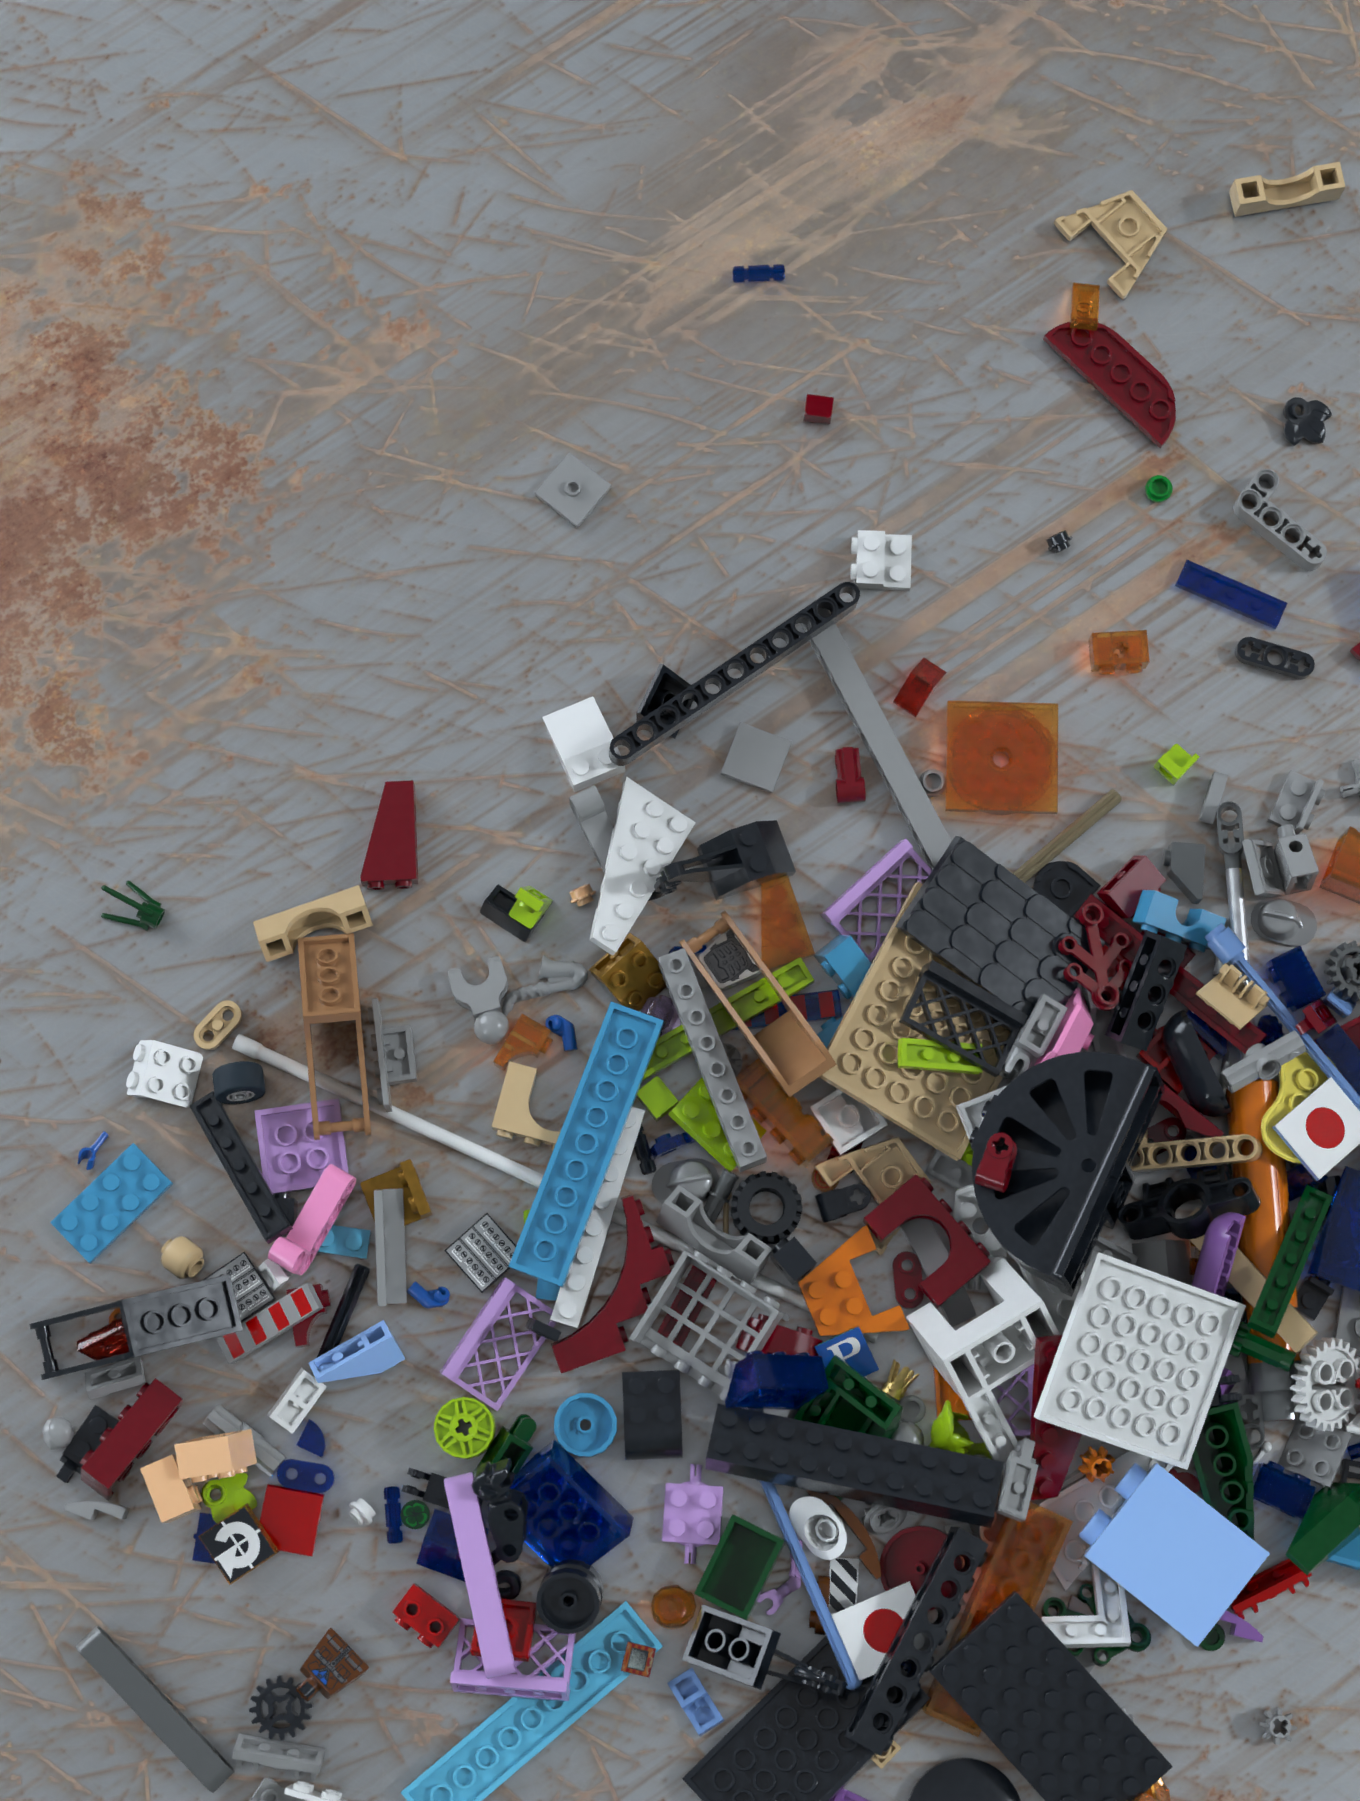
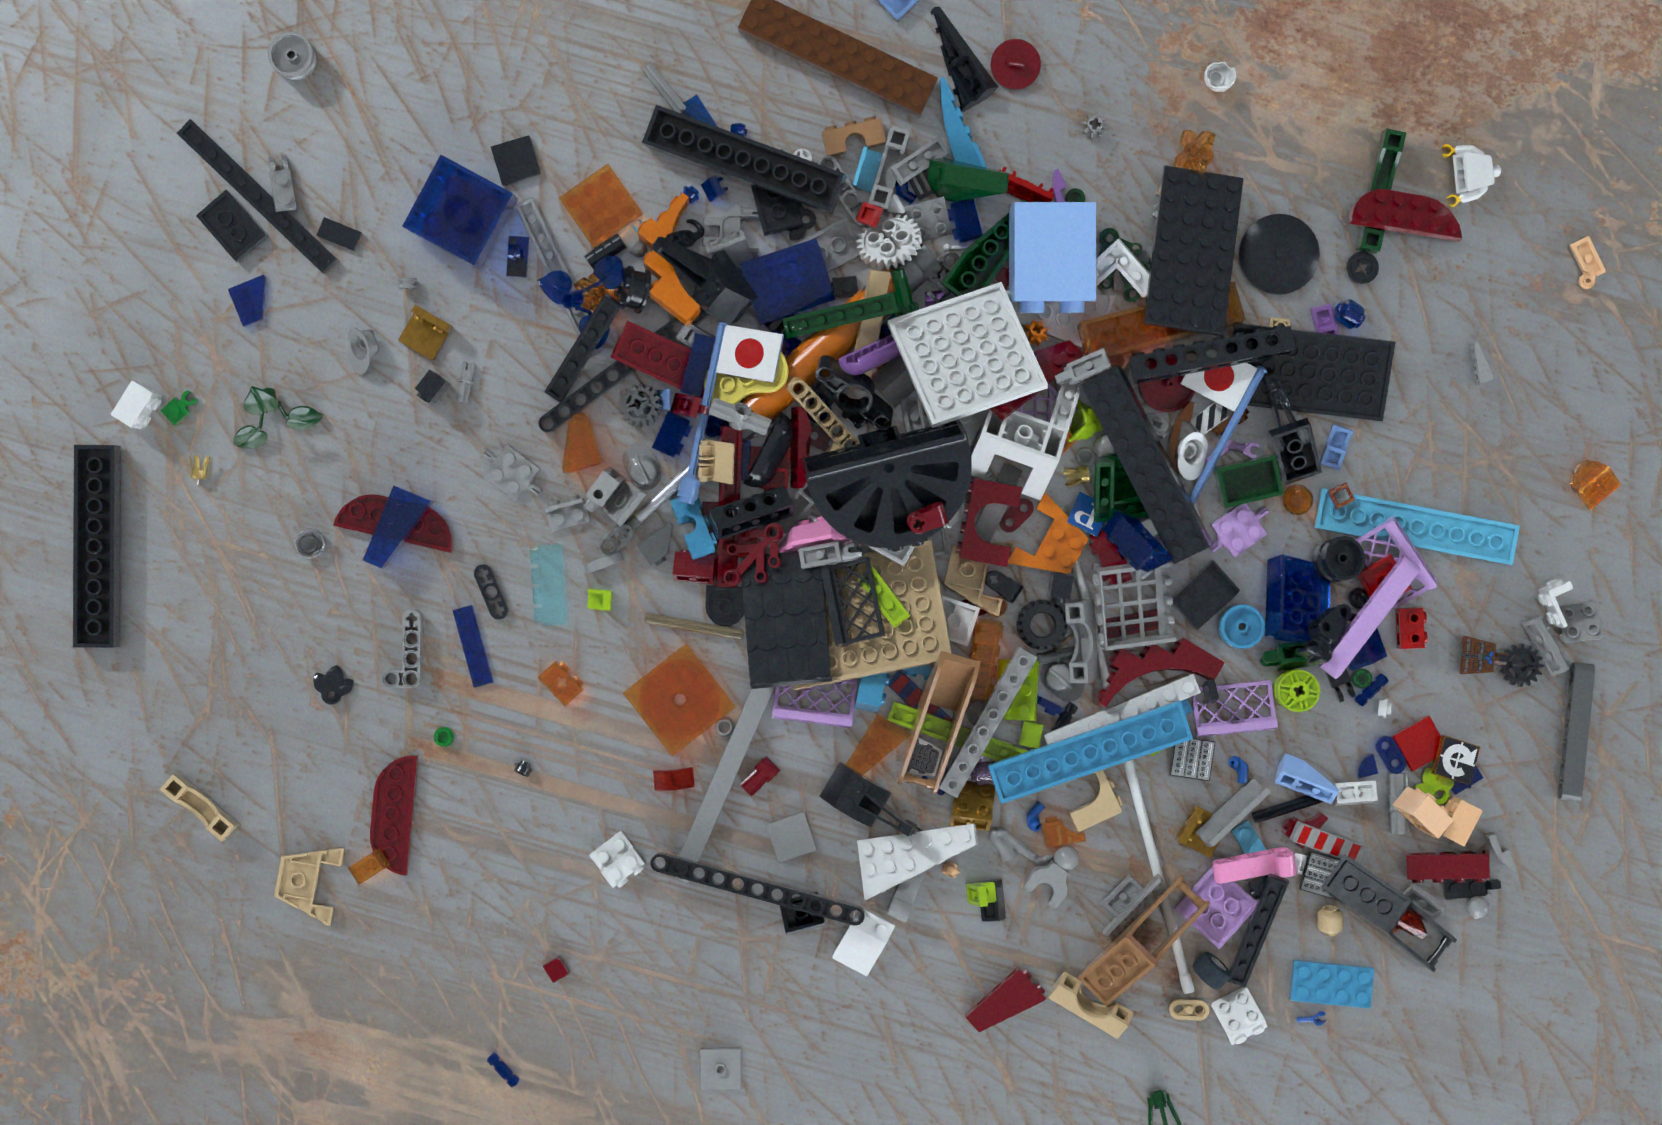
camera: 125 degrees left, 10 degrees up
none -> clear light blue windscreen [530,544,567,626]

